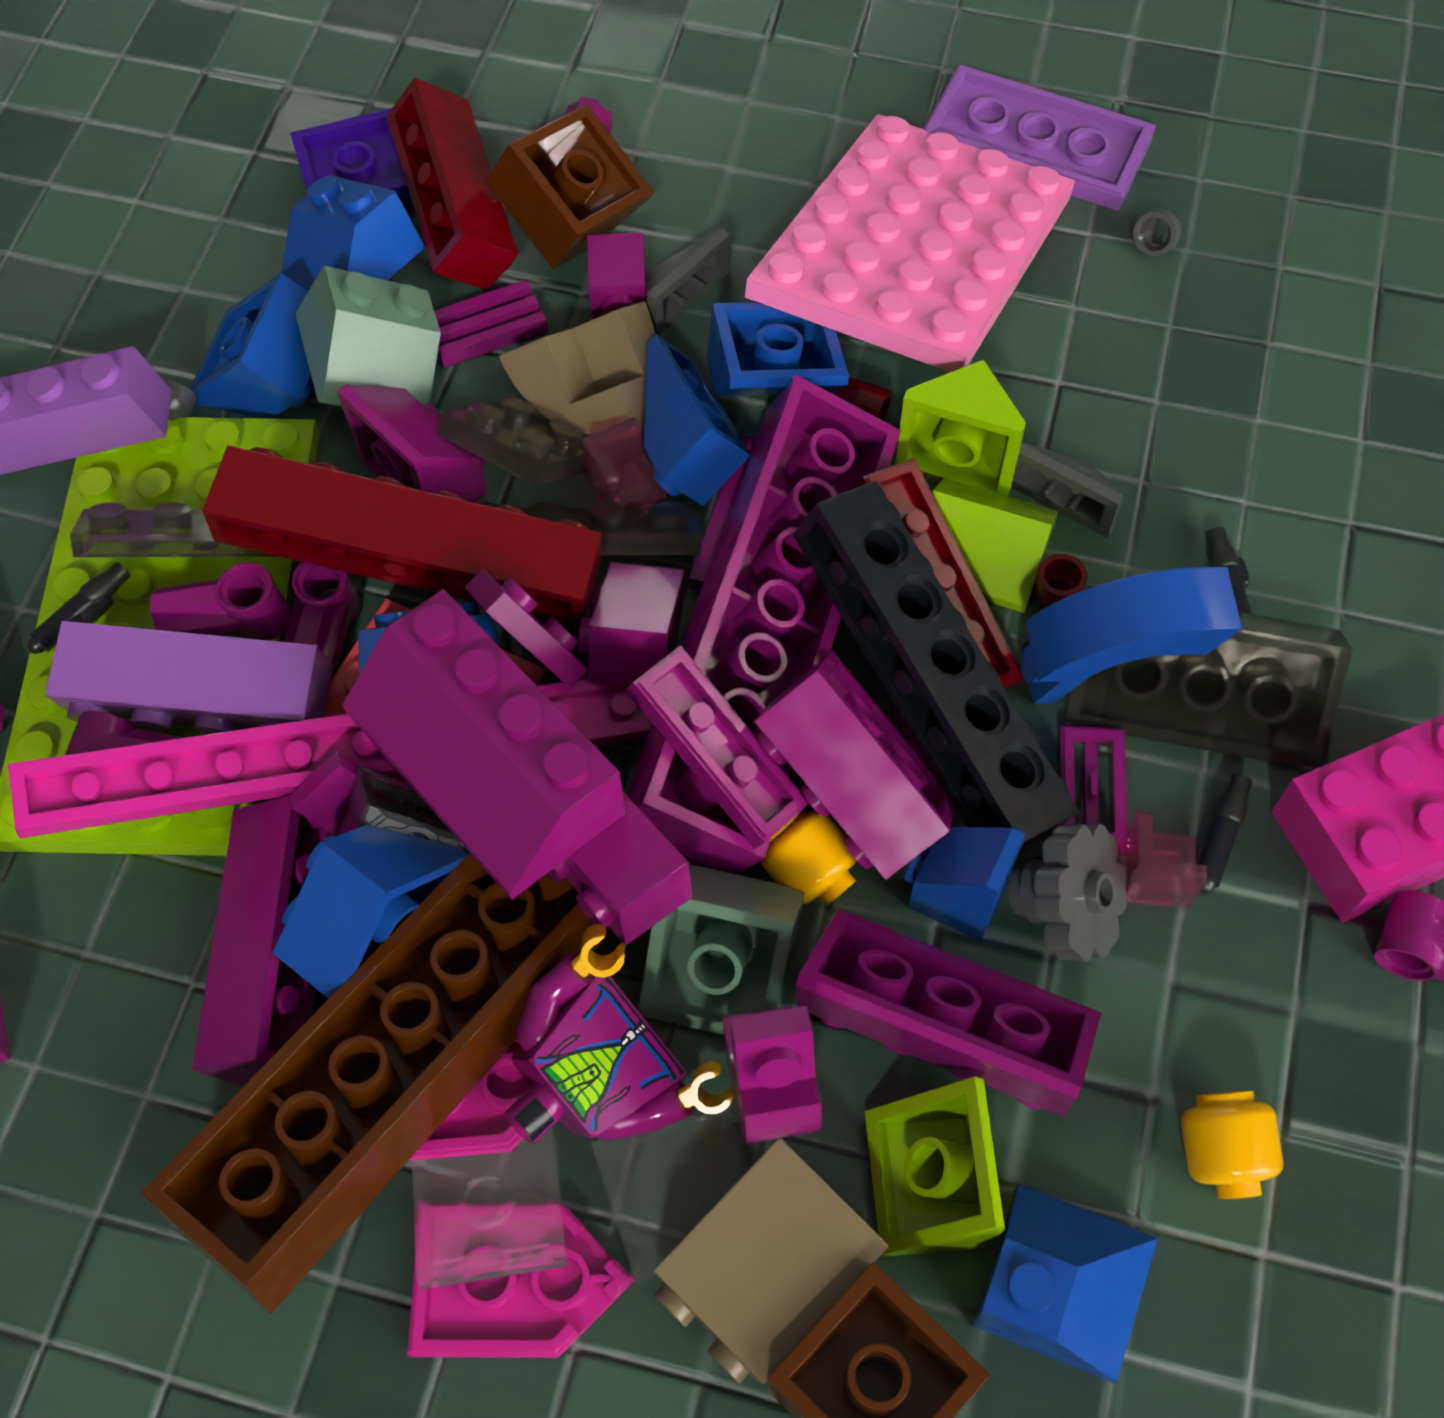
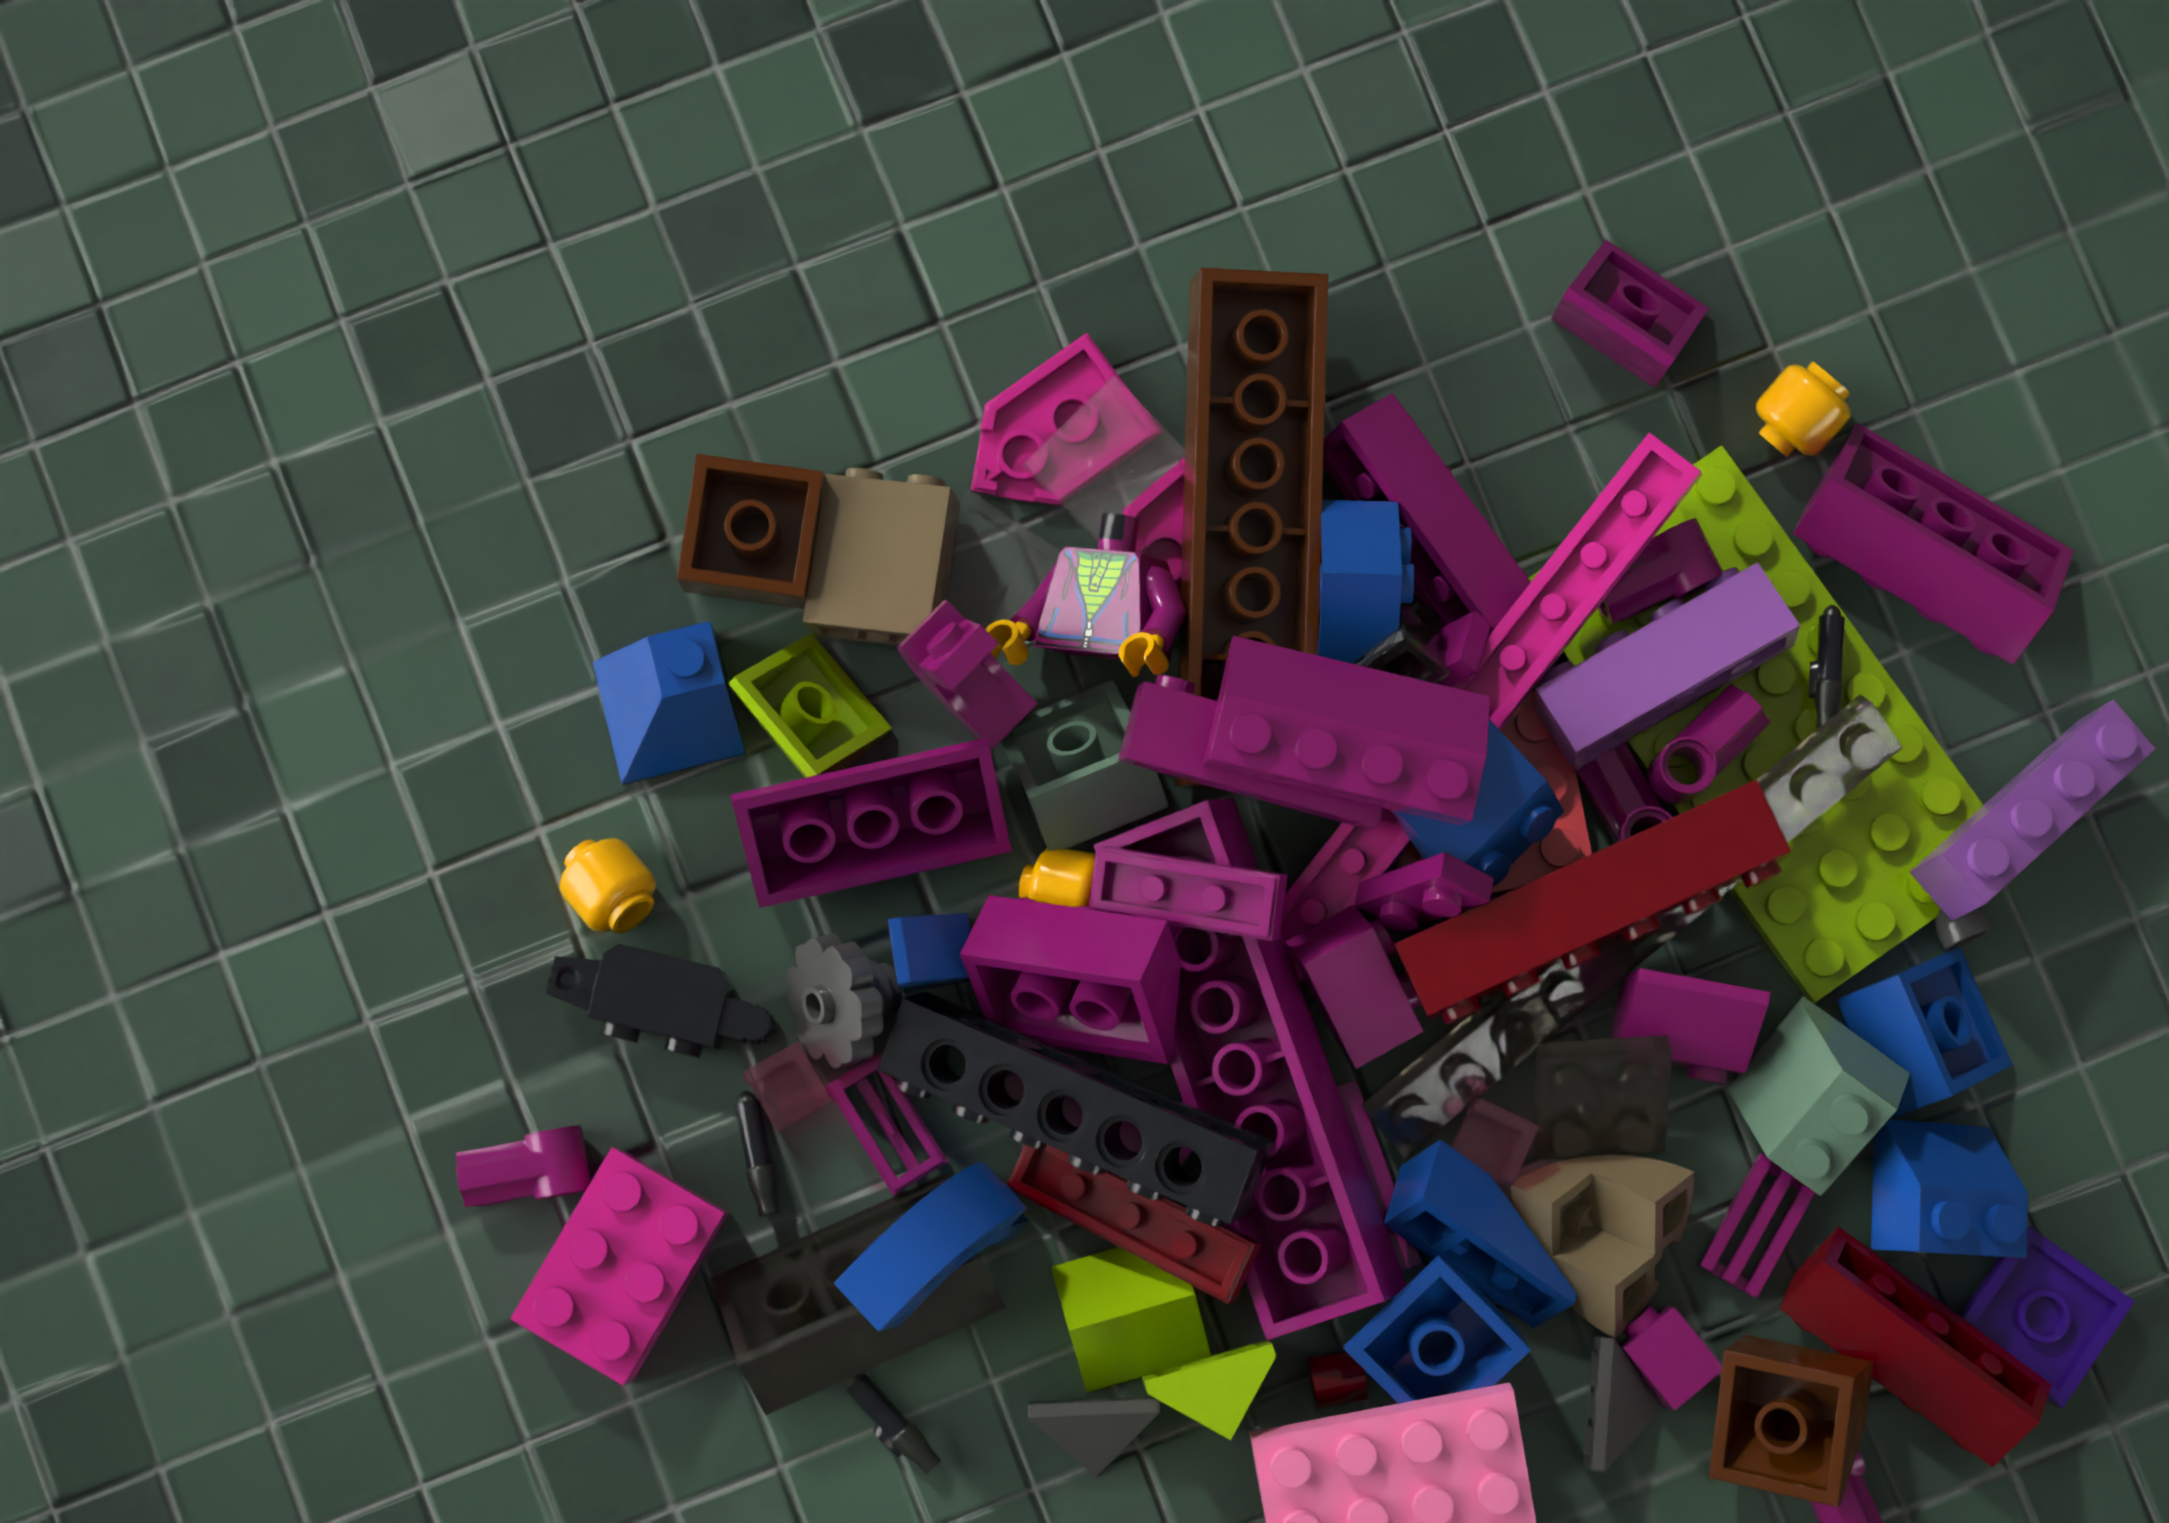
camera: 140 degrees right, 20 degrees up
dark red hose [1031,554,1088,610] -> none
none -> black hinge [546,944,776,1058]

